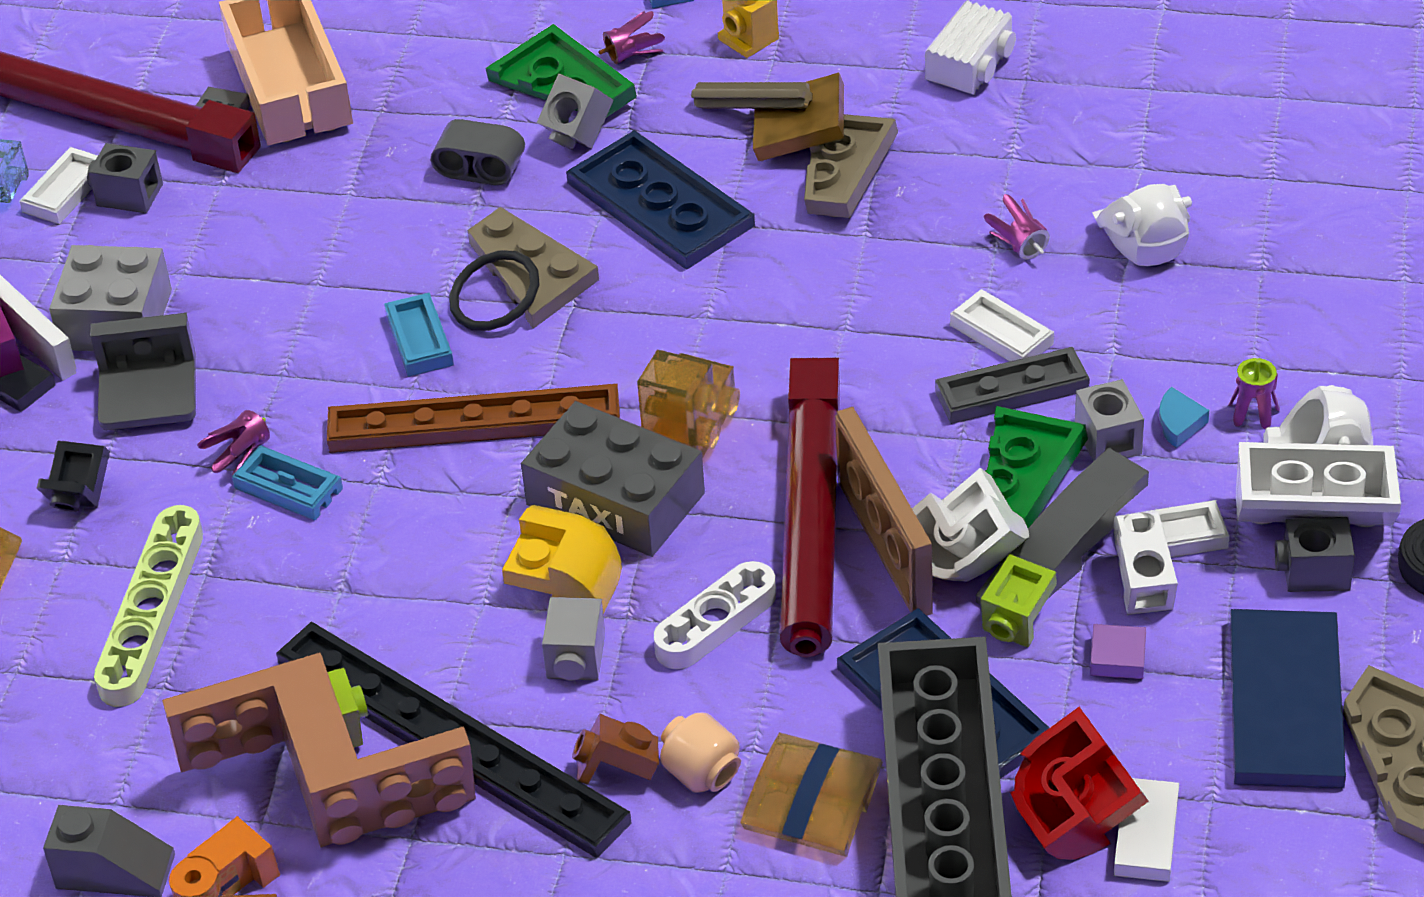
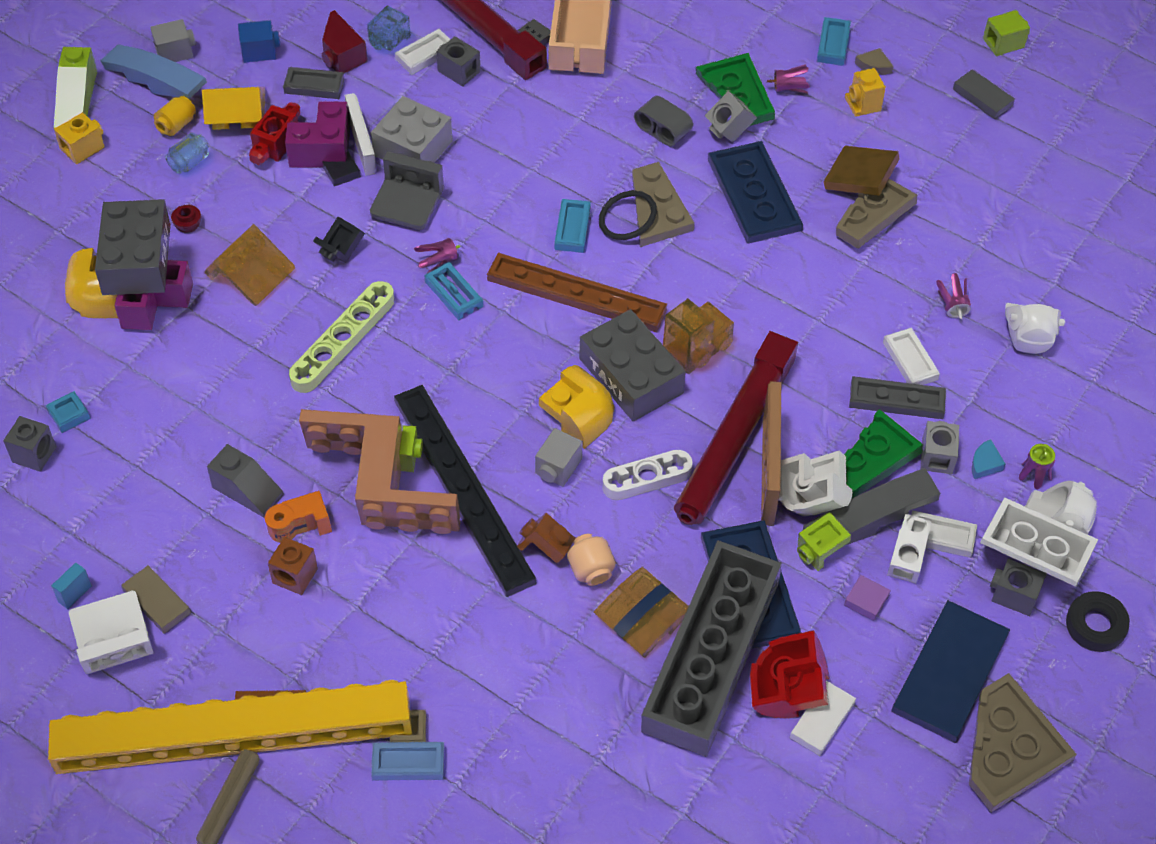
camera: 20 degrees right, 10 degrees up
dark tan axle [691,82,813,109] -> none
white brick [925,0,1016,95] -> none

